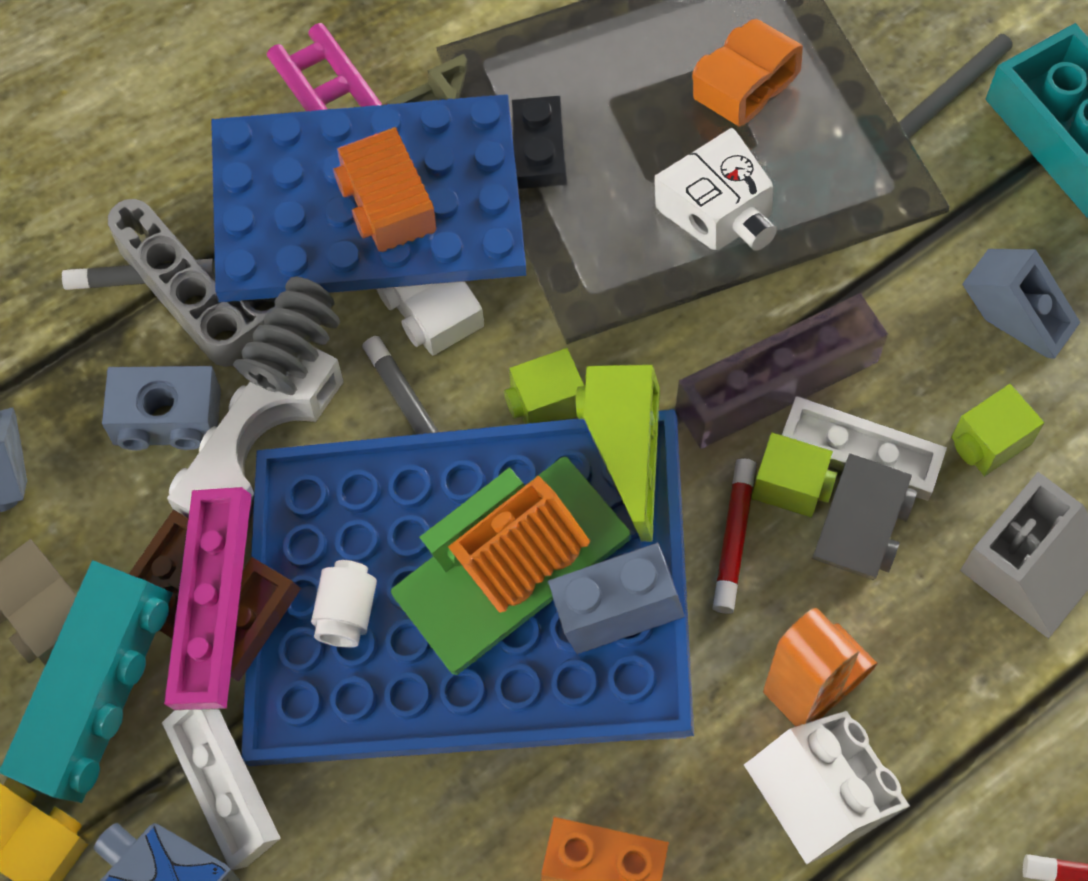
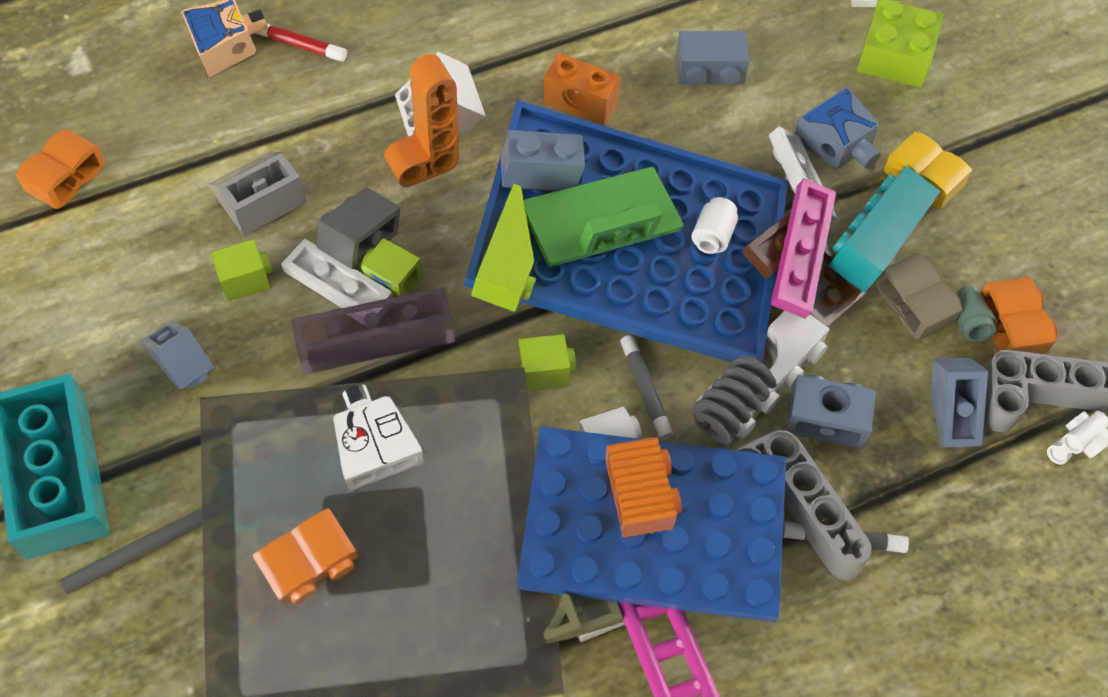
camera: 170 degrees left, 5 degrees down
orange brick [448,476,590,613] -> none
black plate [512,95,568,189] -> none
red bar [712,459,757,614] -> none

